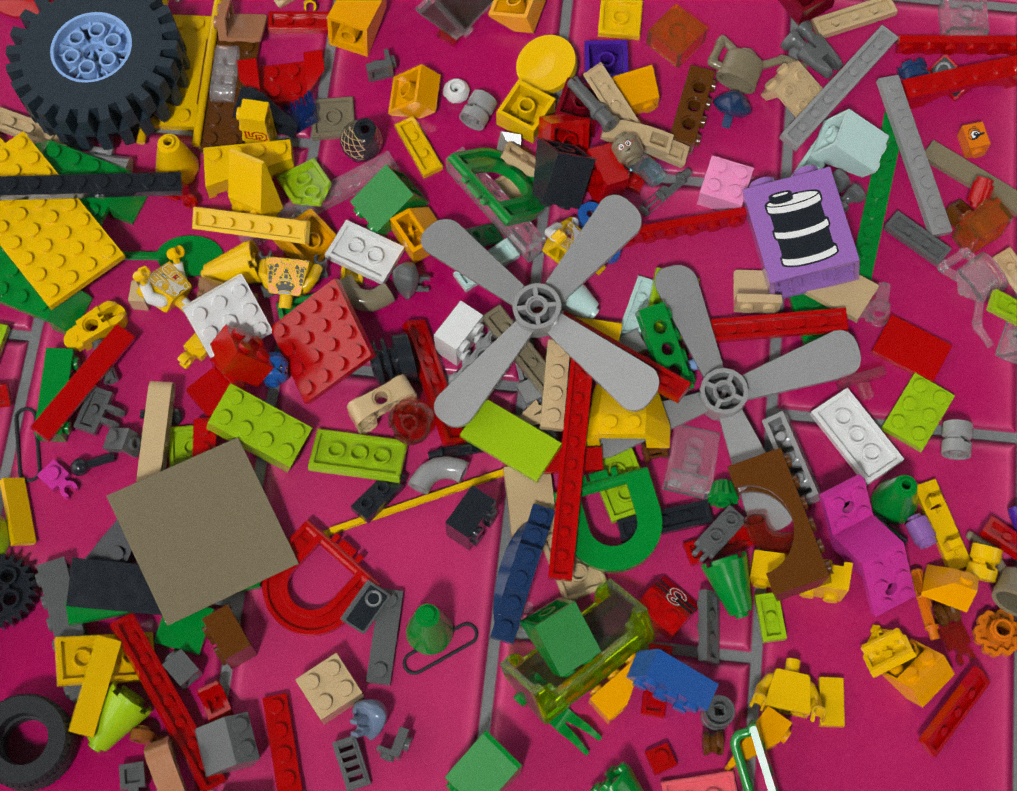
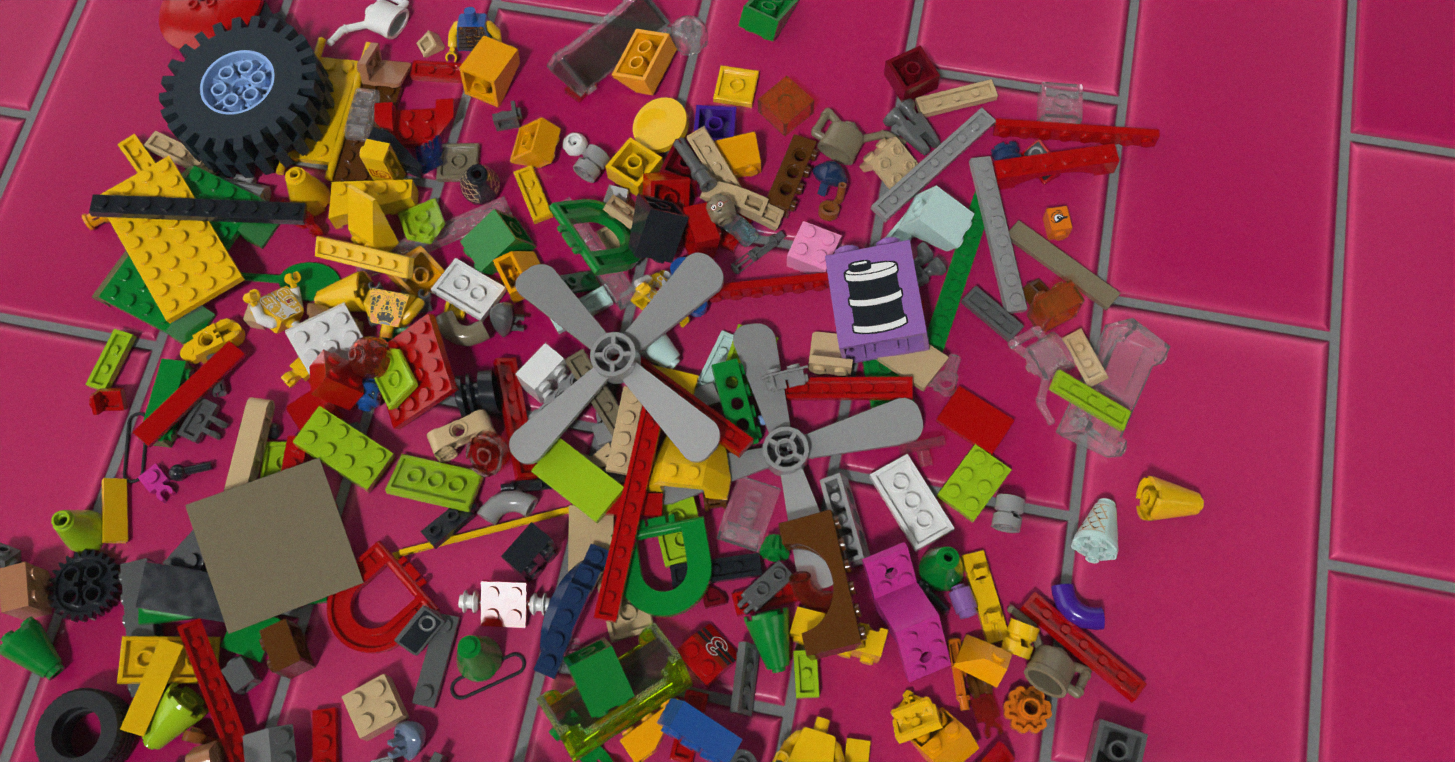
camera: 10 degrees right, 0 degrees up
dark grey bracket [103,427,142,458] -> none
red bracket [197,680,234,723] -> none
red brick [966,176,994,210] -> none
none -> clear red cylinder [348,336,390,379]
none -> lime tile [373,346,418,410]
none -> plate [459,579,551,628]
none -> dark red tile [703,586,727,609]
none -> light grey hinge [761,364,808,392]
none -> dark orange plate [818,182,847,221]

